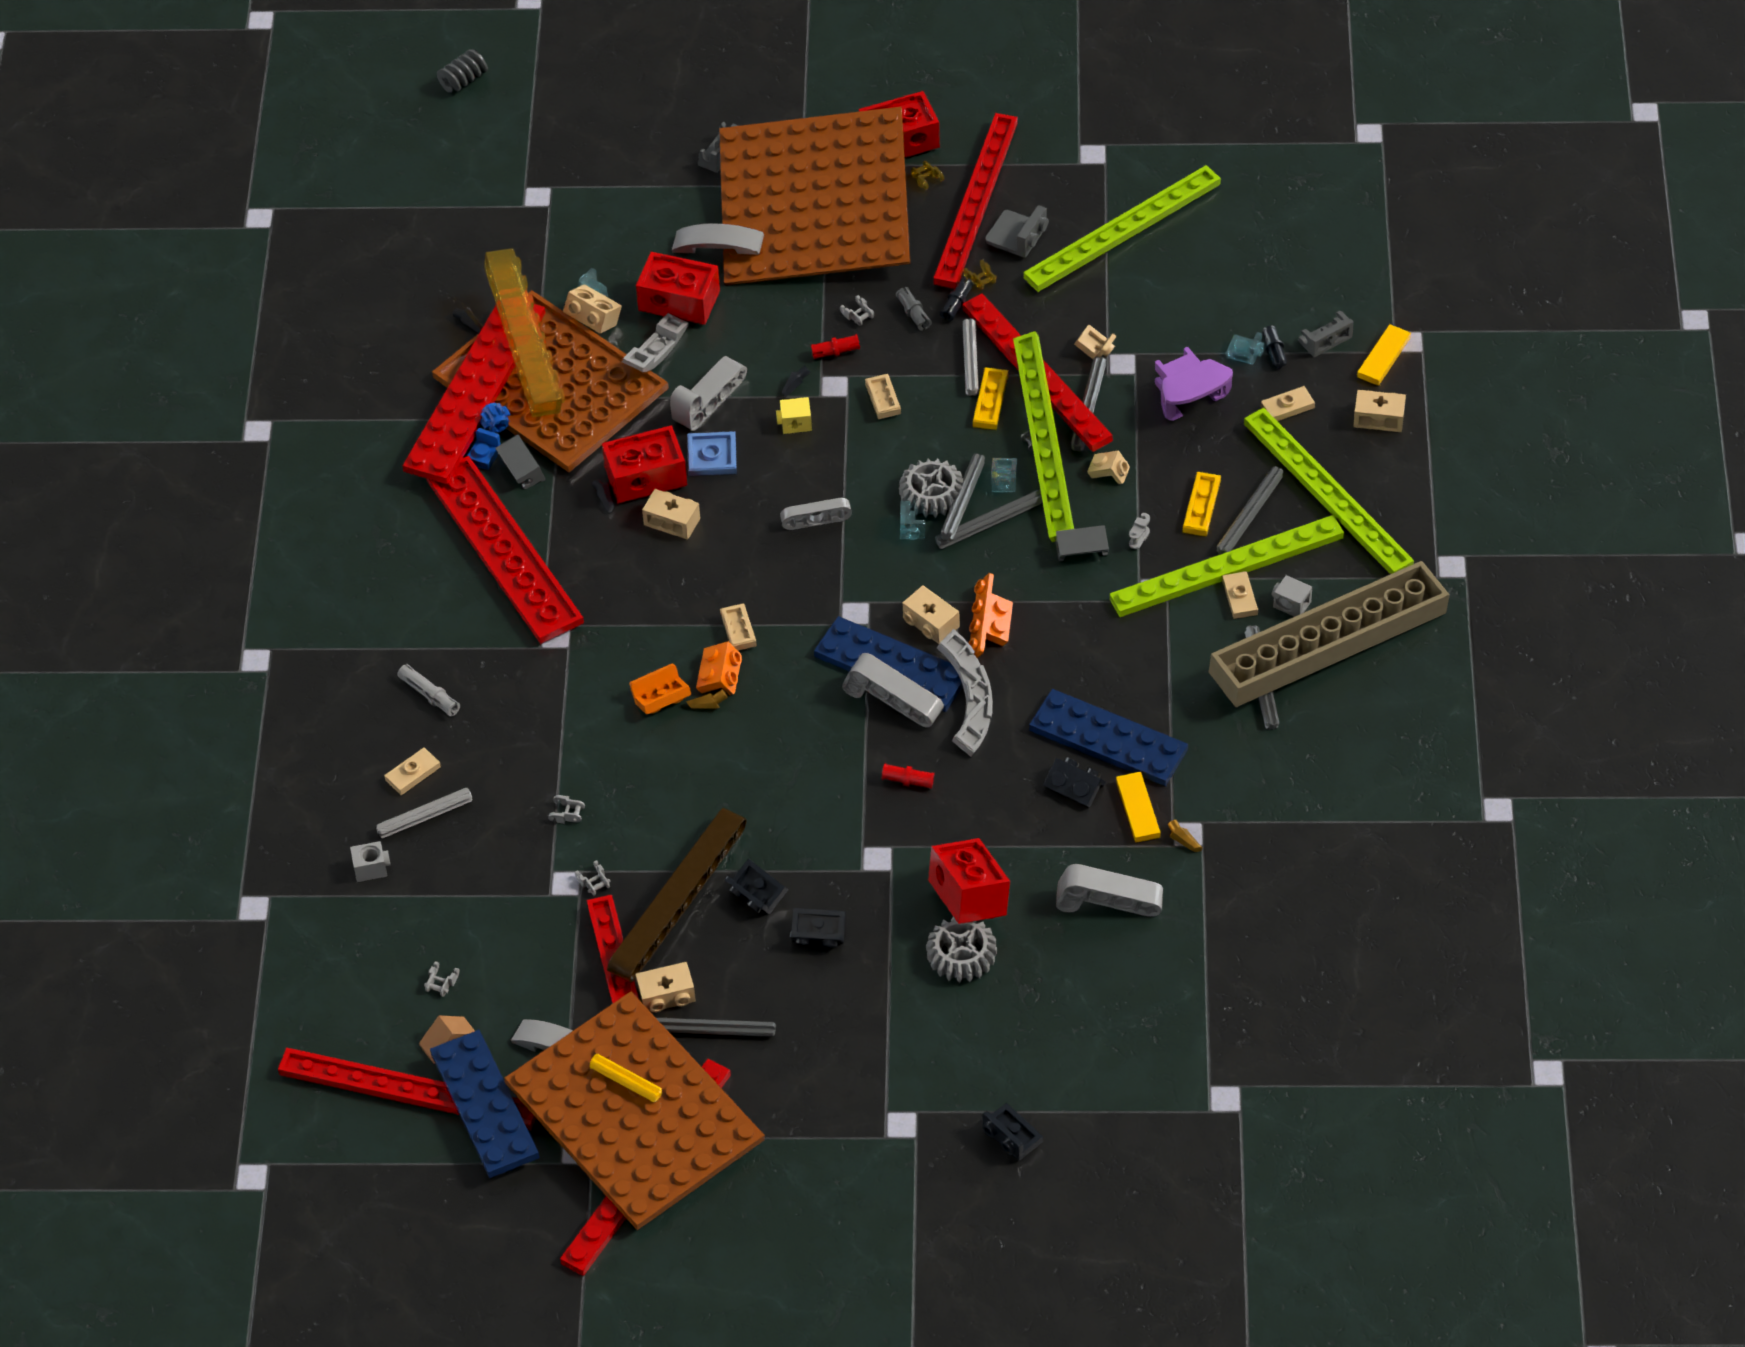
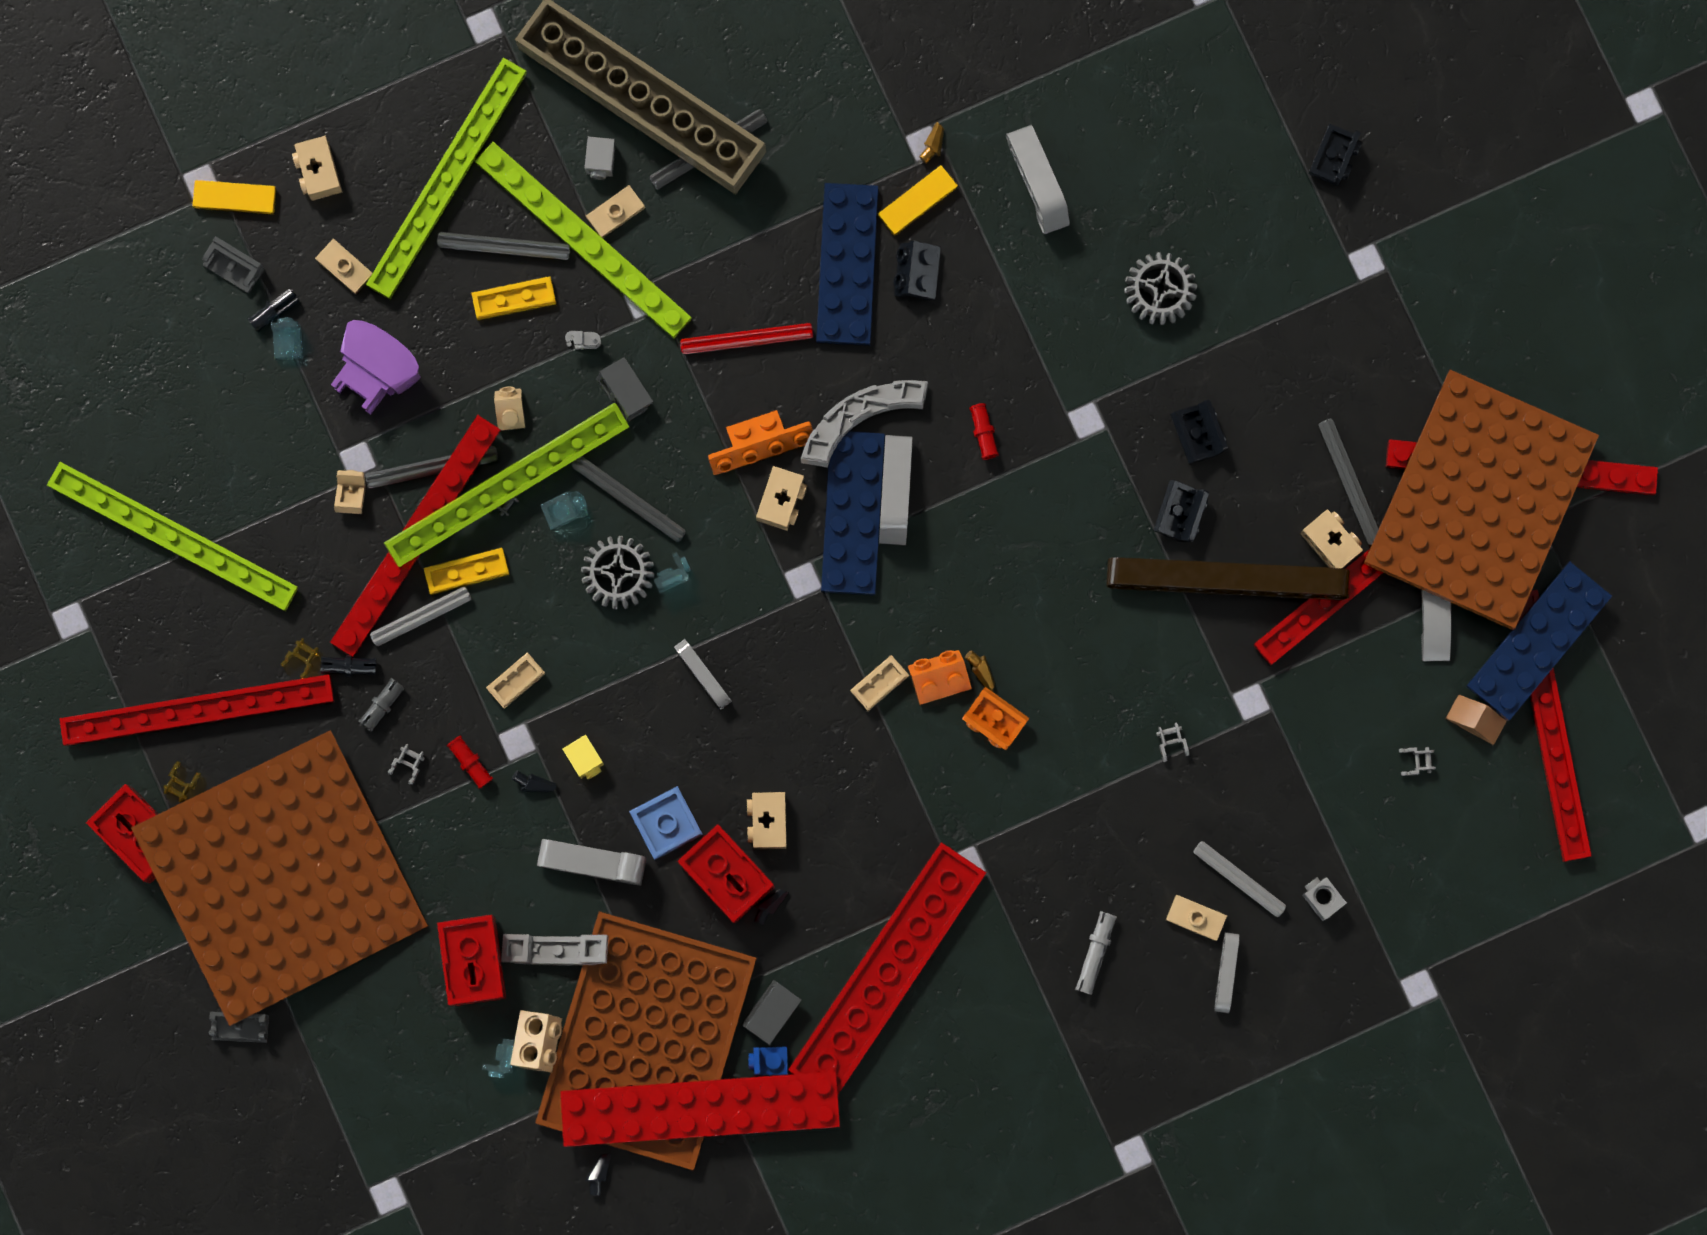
camera: 120 degrees left, 30 degrees up
blue gear [480,403,511,432] -> none
clear yellow brick [484,248,565,417] -> none
light grey piece [574,860,611,896] -> none
yellow axle [590,1054,662,1102] -> none
light grey slope [672,224,764,254] -> none
red piece [928,838,1010,924] -> none
dark grey axle [941,453,985,541] -> none
dark grey bracket [986,205,1049,258] -> none
none -> red axle [680,323,813,354]
none -> light grey beam [1215,933,1239,1013]

